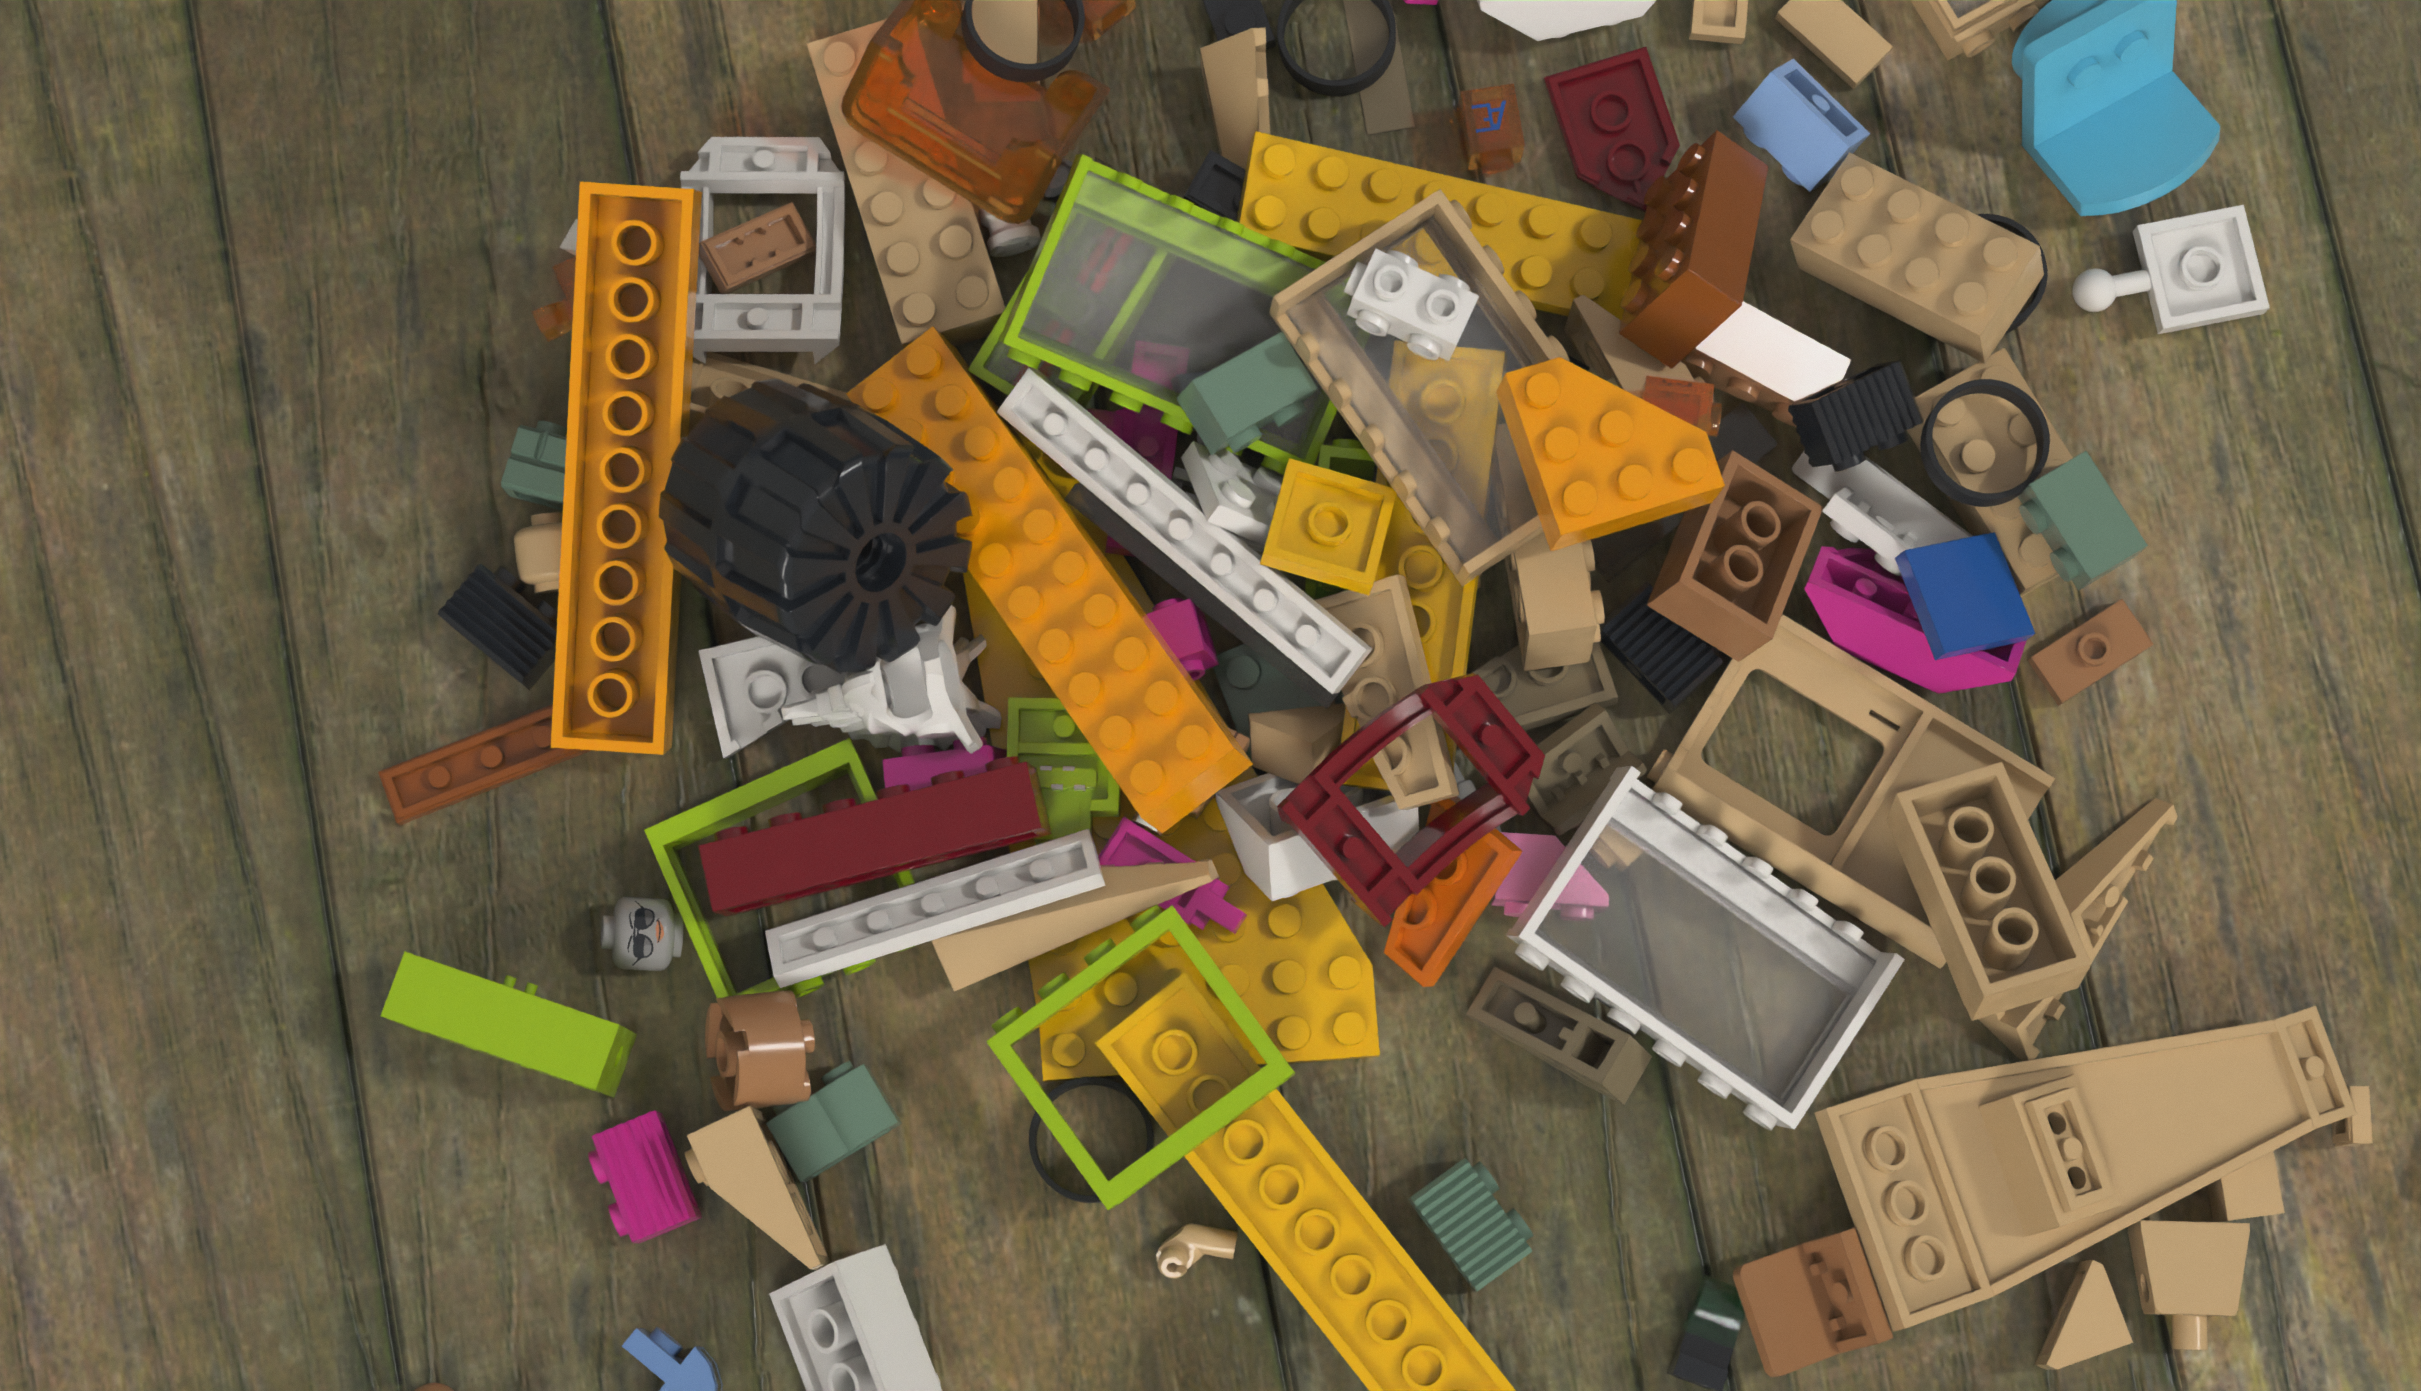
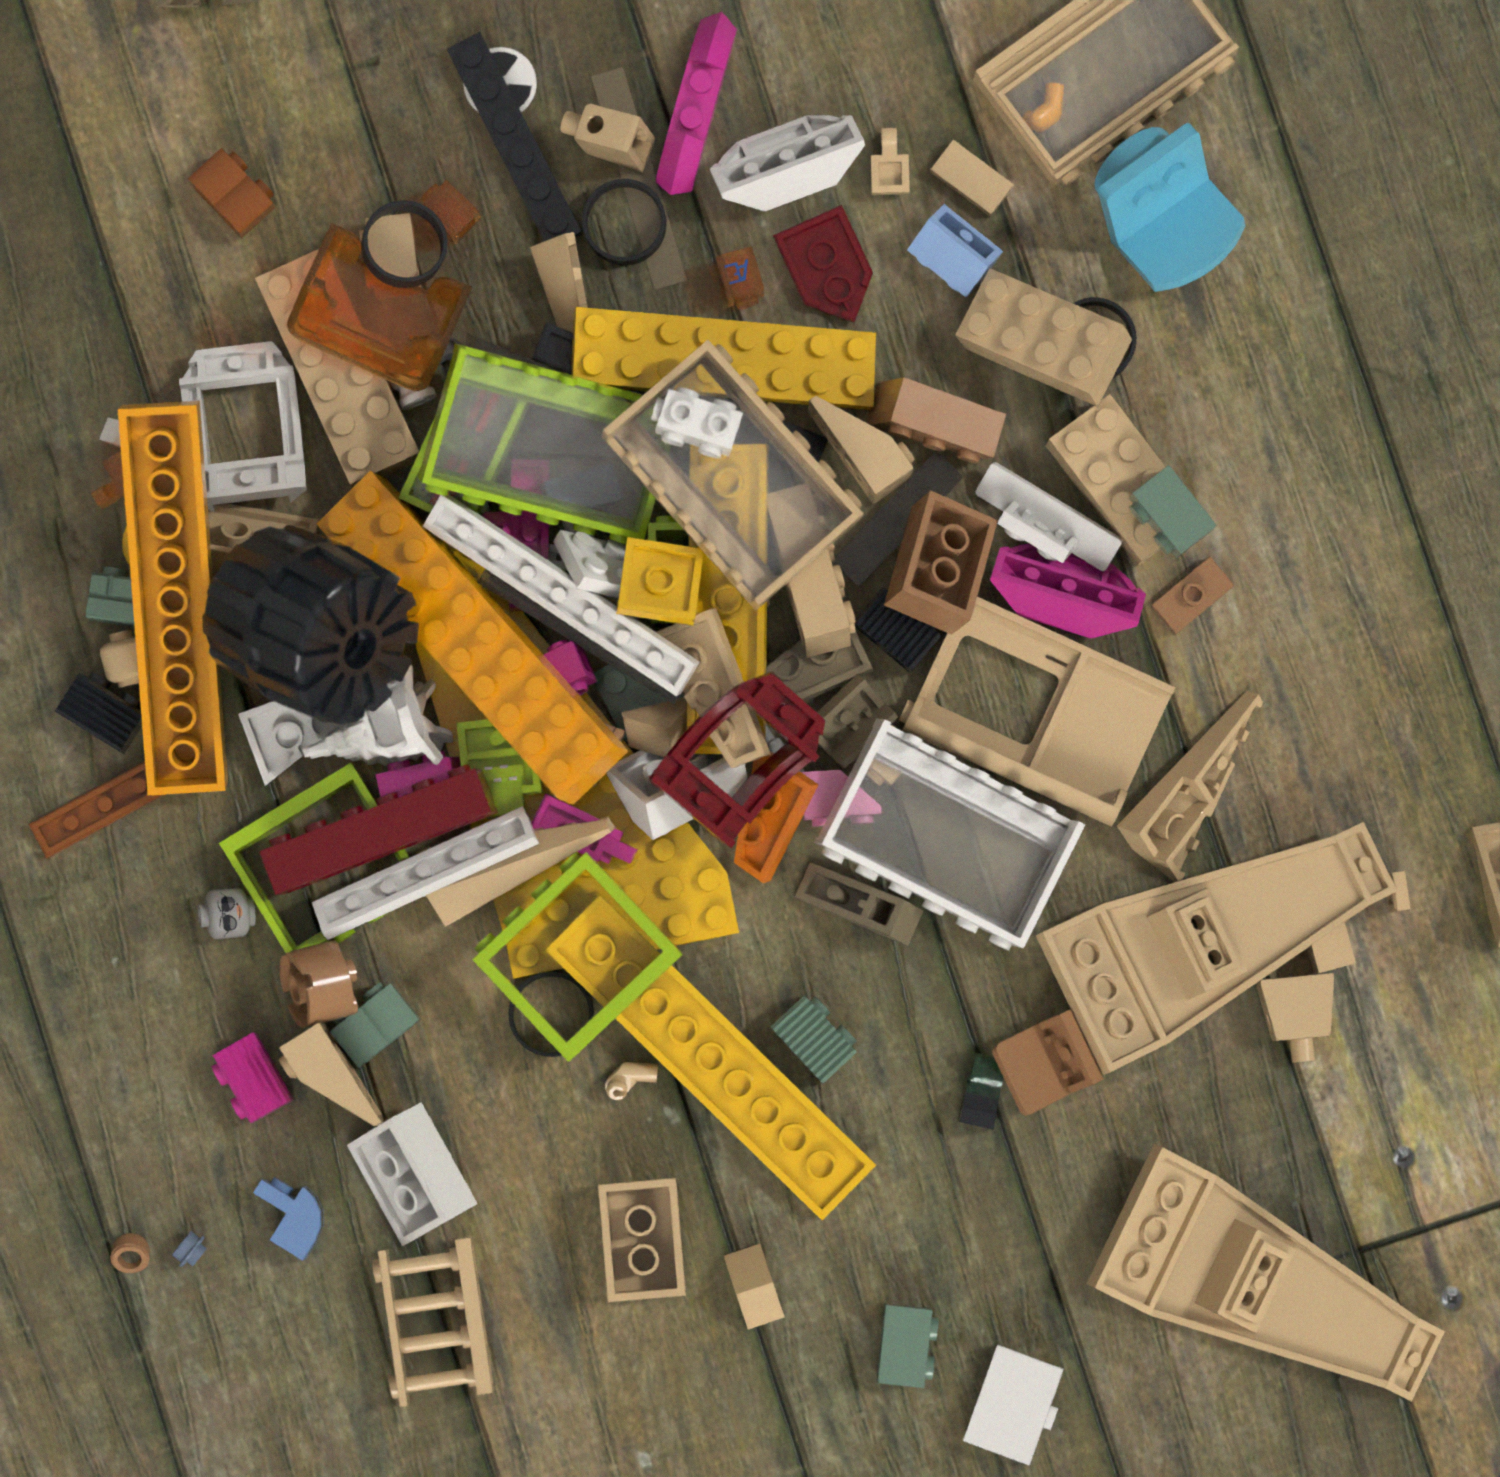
camera: 15 degrees left, 5 degrees up
lime brick [380,951,637,1098] -> none
medium nougat plate [699,202,816,294] -> none
sand green brick [1176,331,1318,455] -> none
light orange brick [1496,357,1725,551] -> none
dark orange brick [1619,130,1769,369] -> none
clear orange brick [1640,376,1722,437] -> none
black brick [1788,360,1924,472] -> none
tan brick [1886,762,2092,1021] -> none
blue tile [1895,532,2036,660] -> none
black tyre [1920,379,2050,507] -> none
tan slope [2035,1260,2133,1370] -> none
white plate [2072,205,2270,334] -> none

